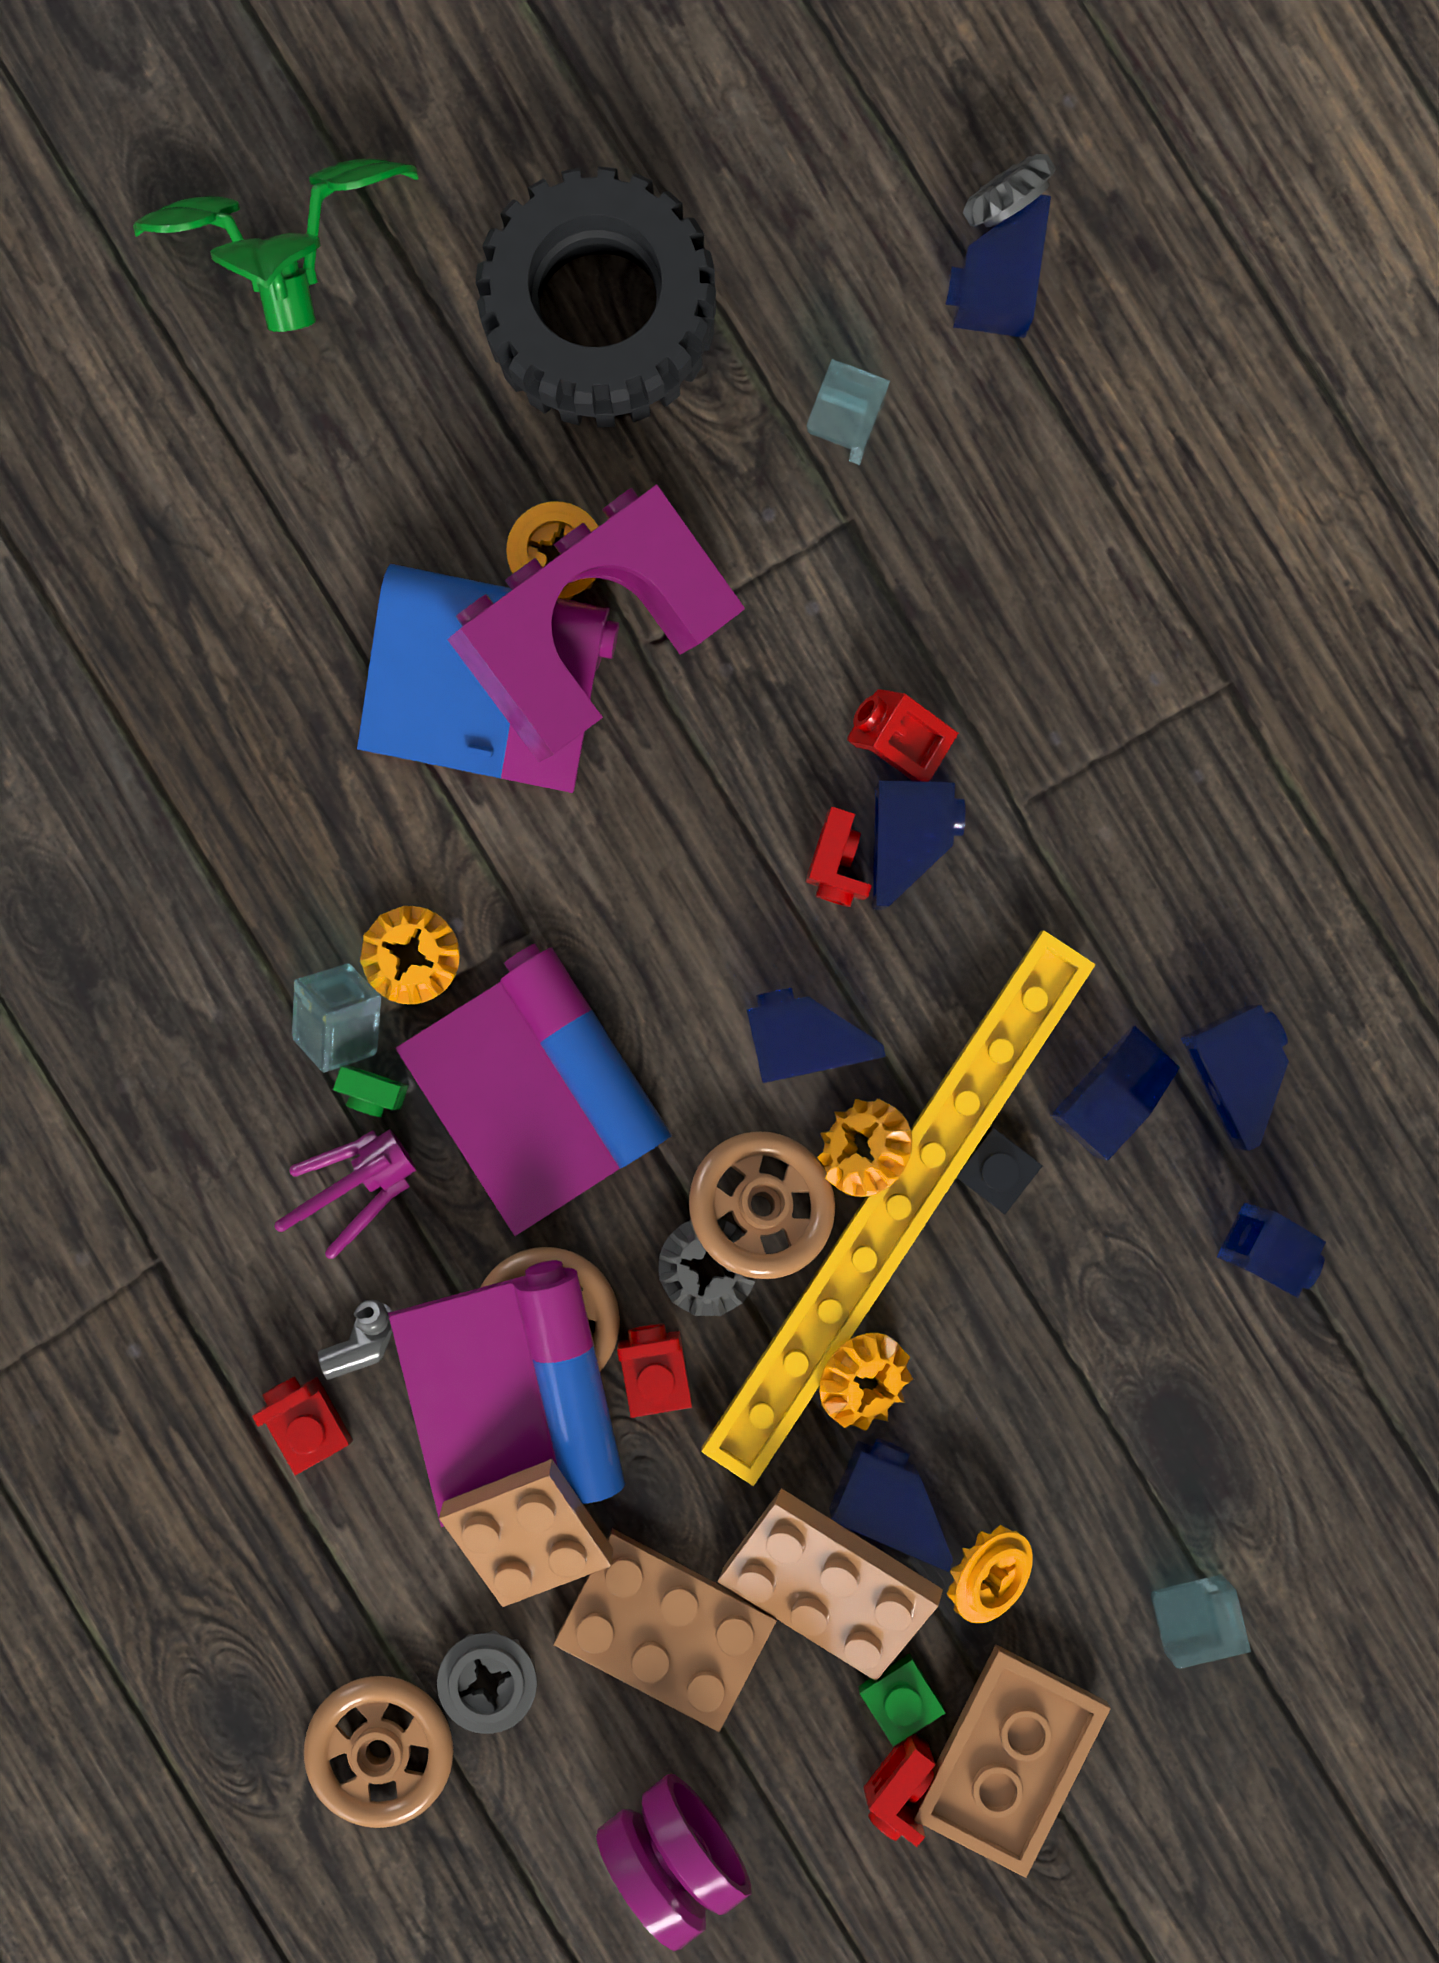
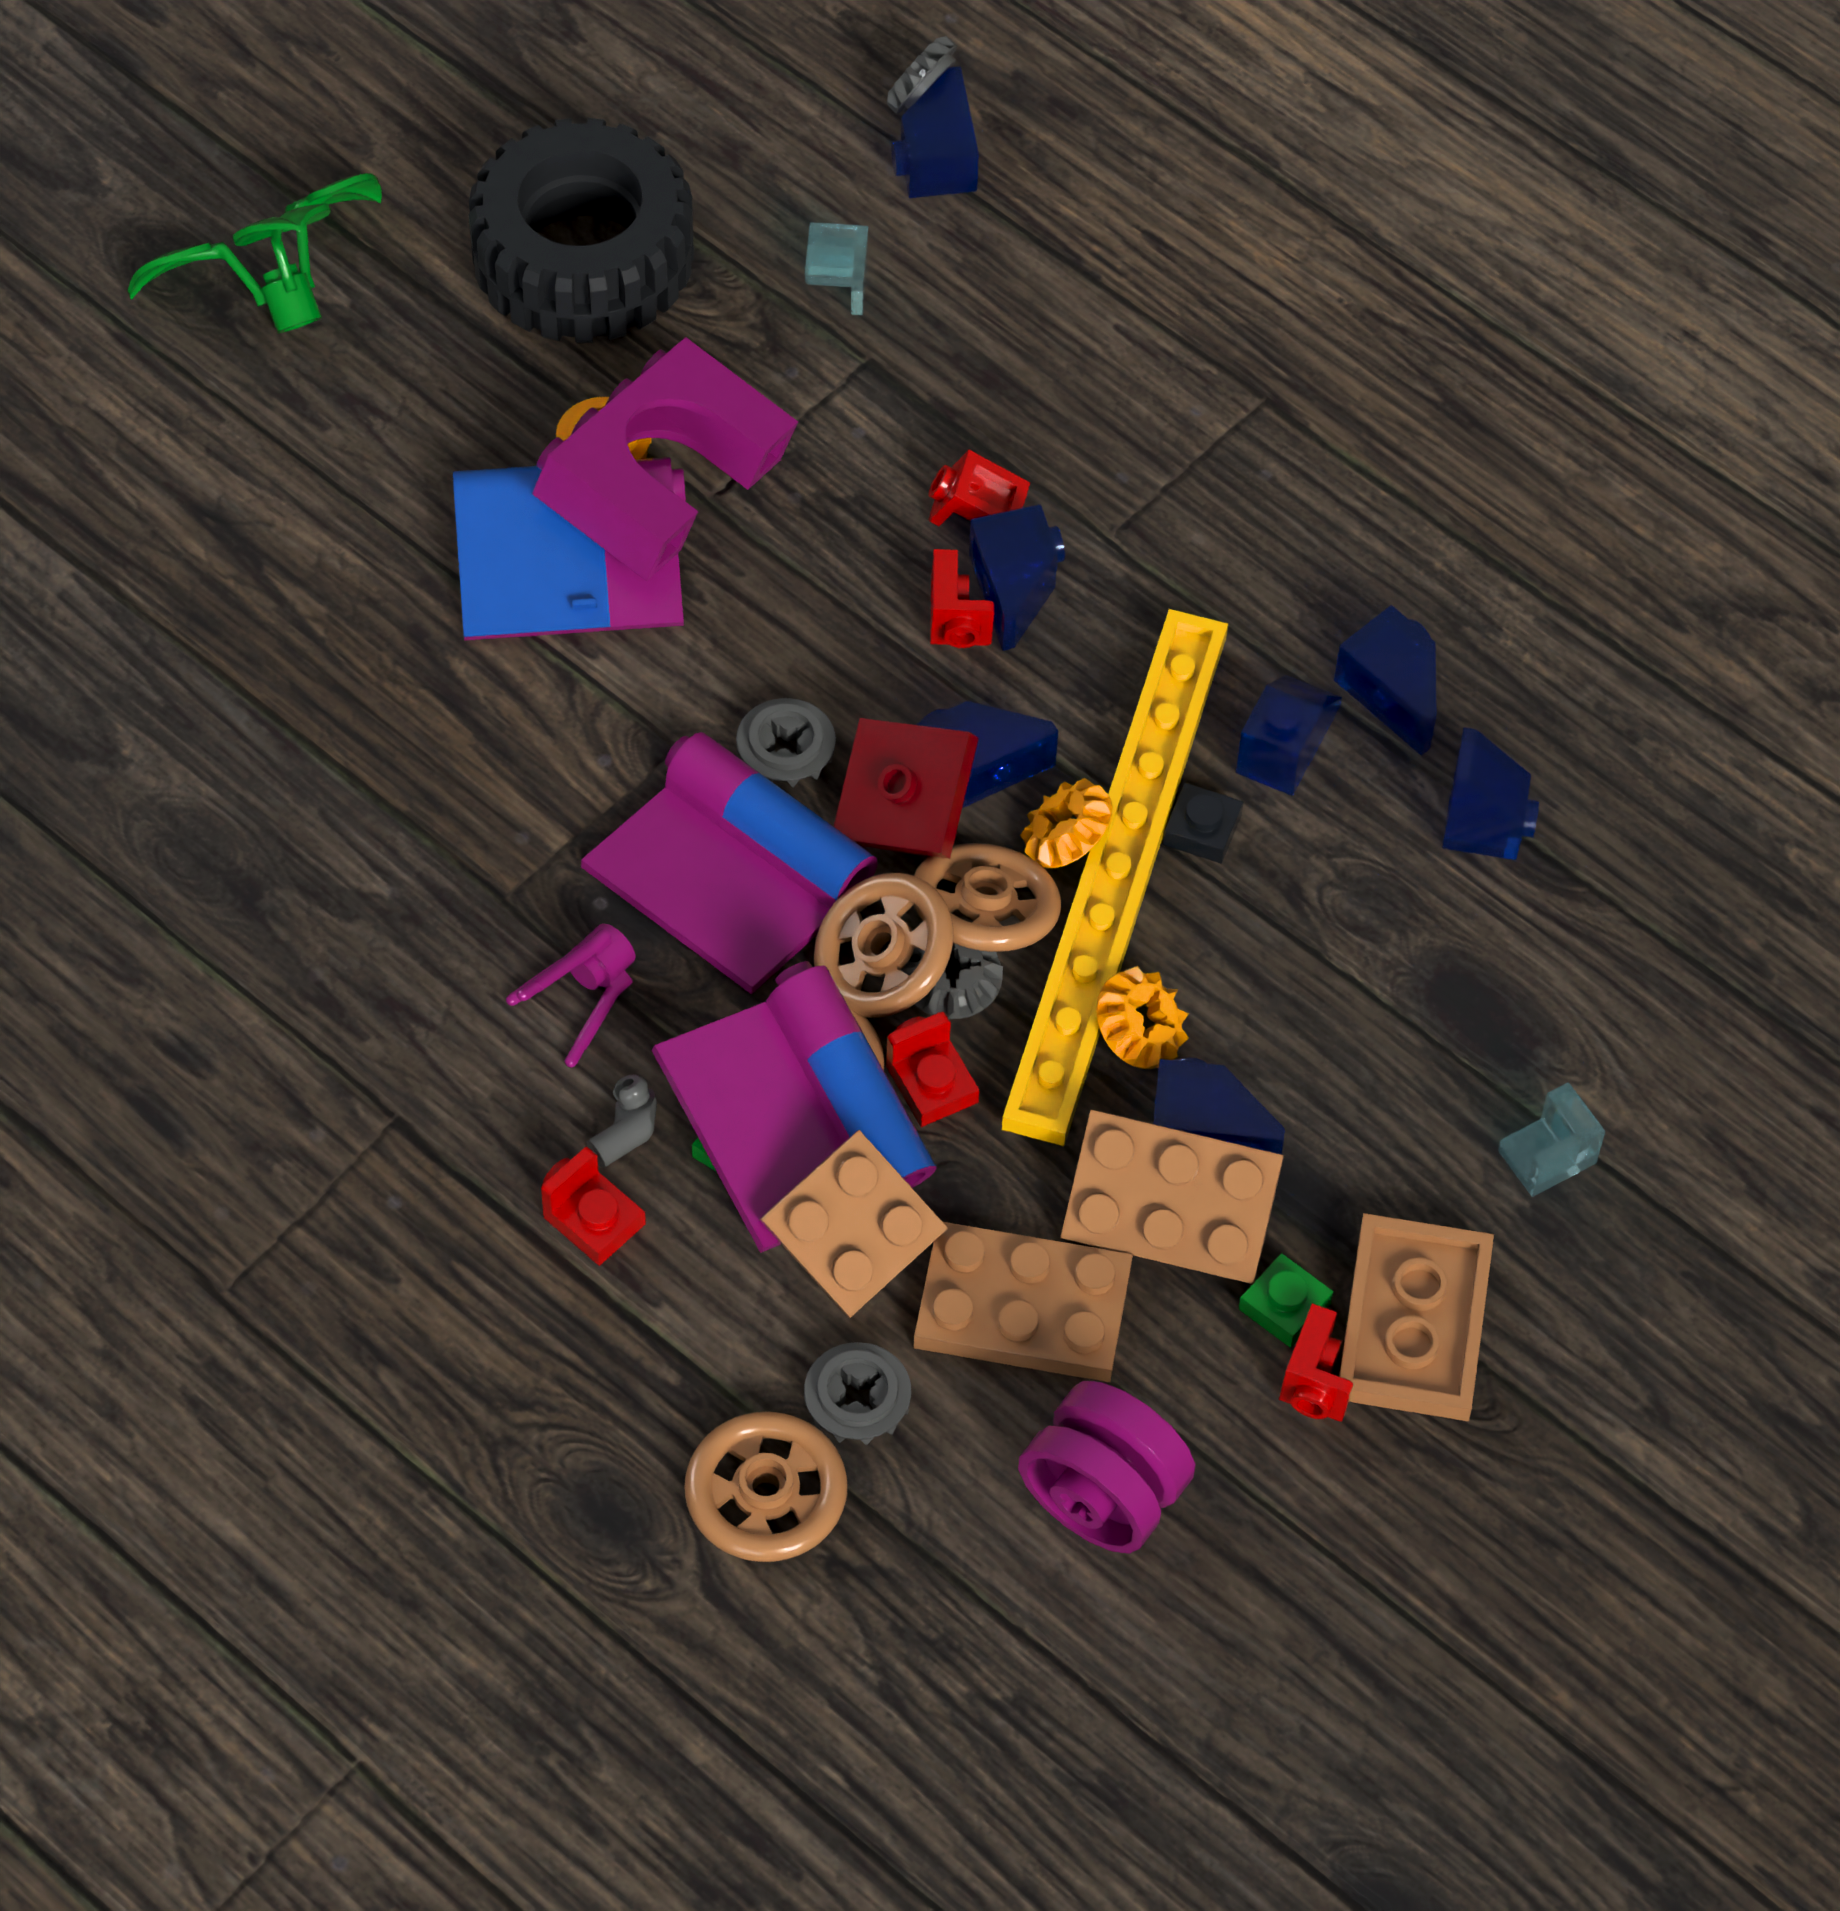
camera: 20 degrees left, 30 degrees down
clear light blue panel [292,963,381,1073] -> none
green plate [333,1066,409,1117] -> none
light orange gear [360,906,460,1004] -> none
light orange gear [946,1525,1033,1623] -> none
none -> dark grey gear [736,698,836,788]
none -> medium nougat plate [814,873,954,1018]
none -> dark red plate [834,718,979,859]

